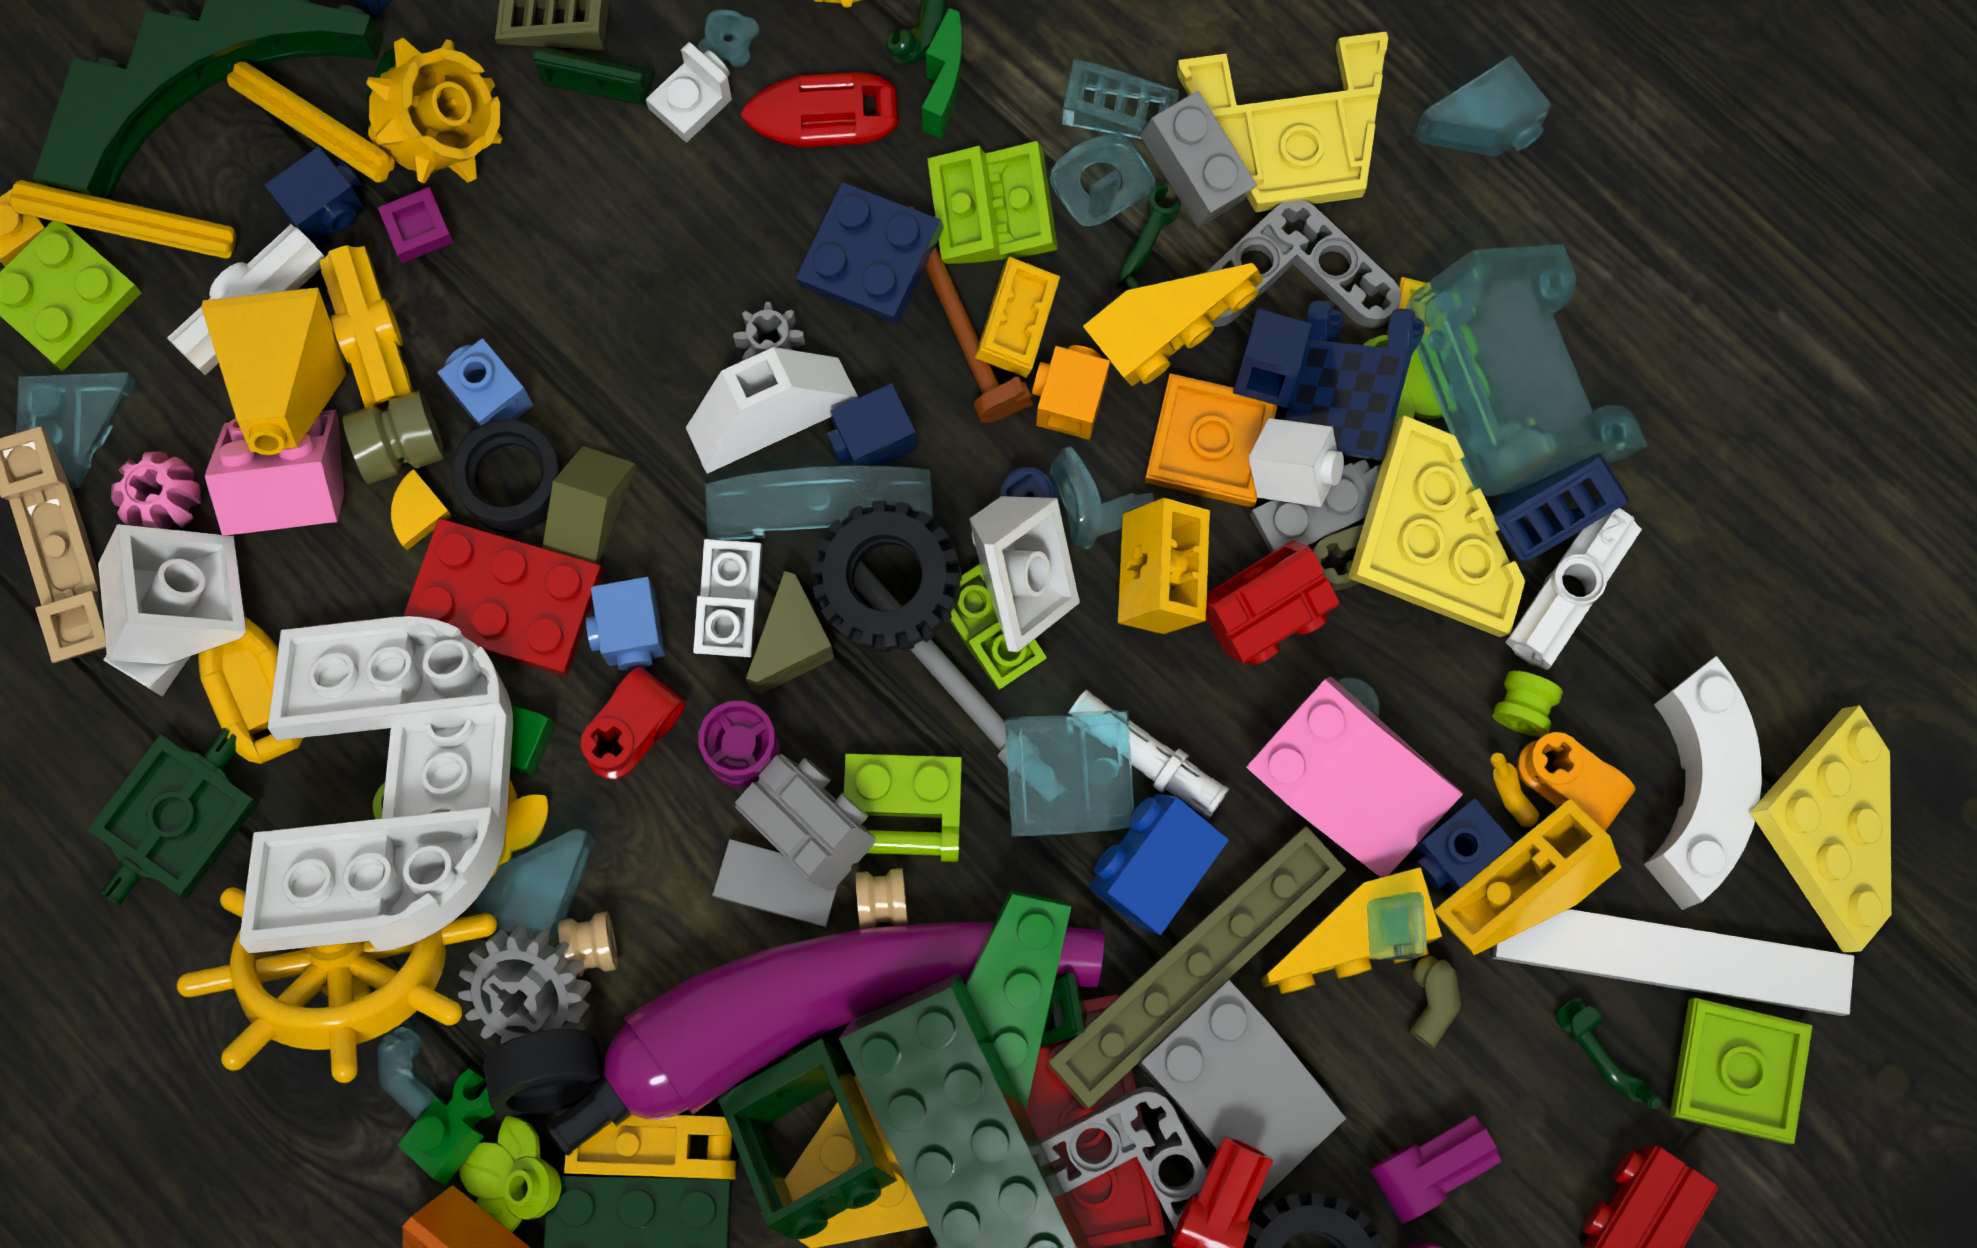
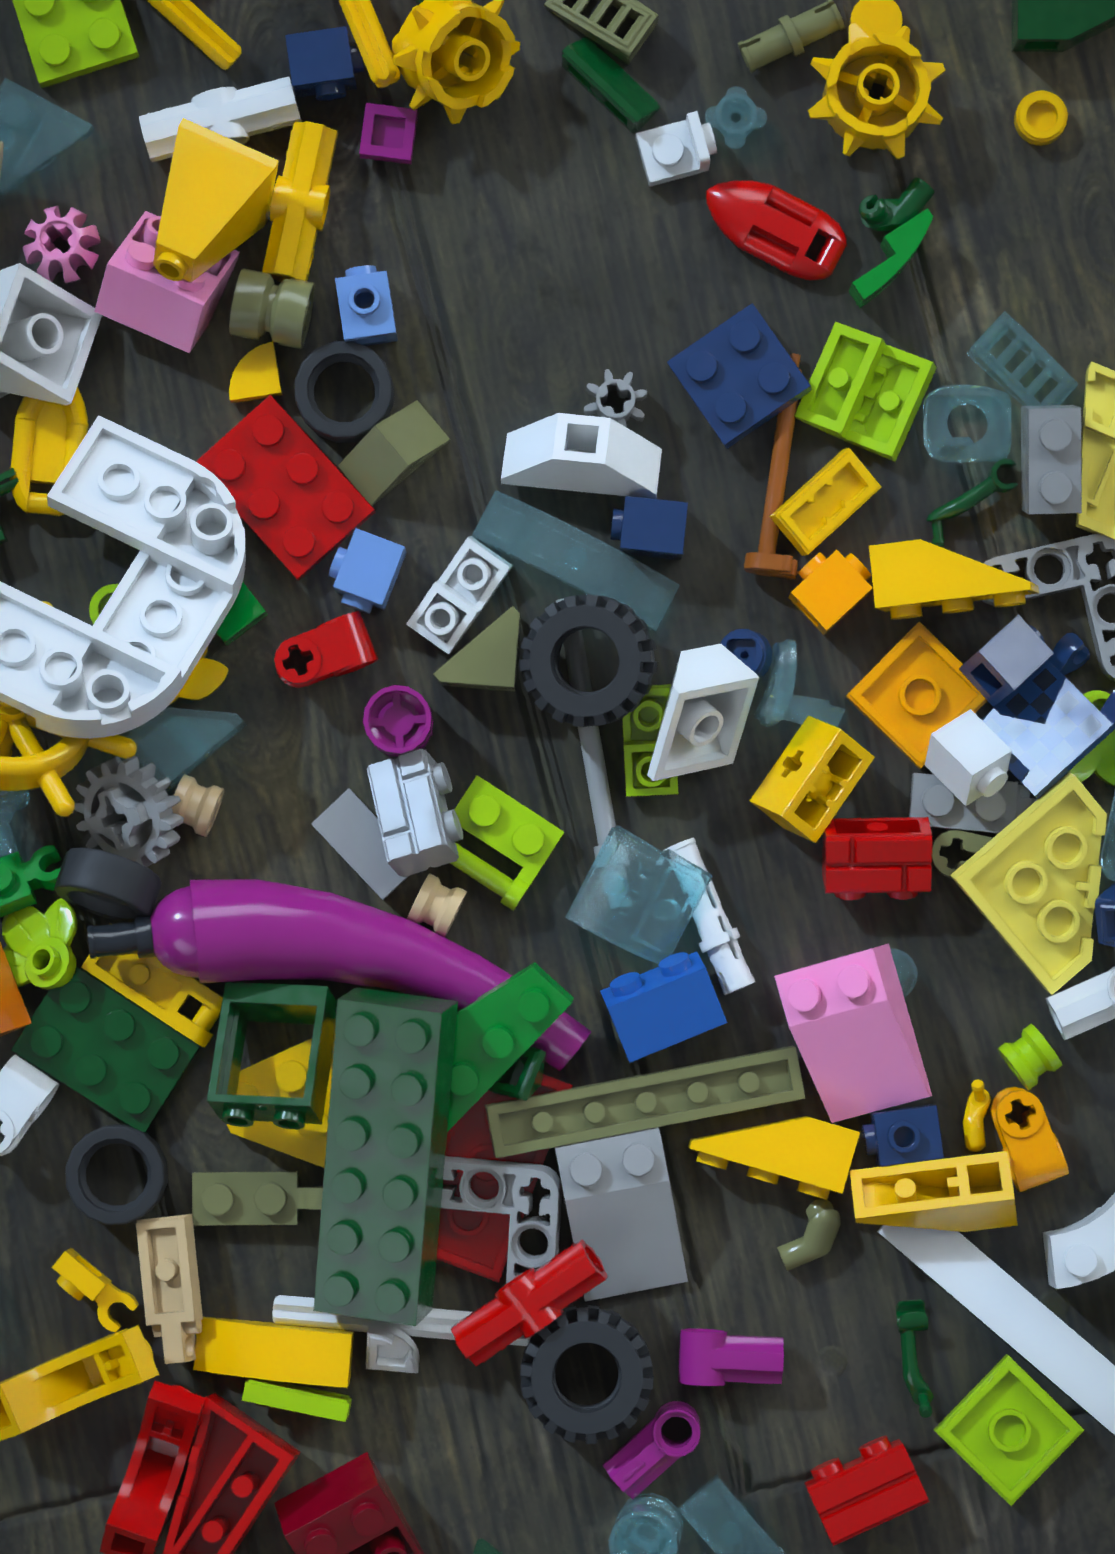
camera: 35 degrees right, 10 degrees up
clear light blue slope [1367,892,1427,960] -> none

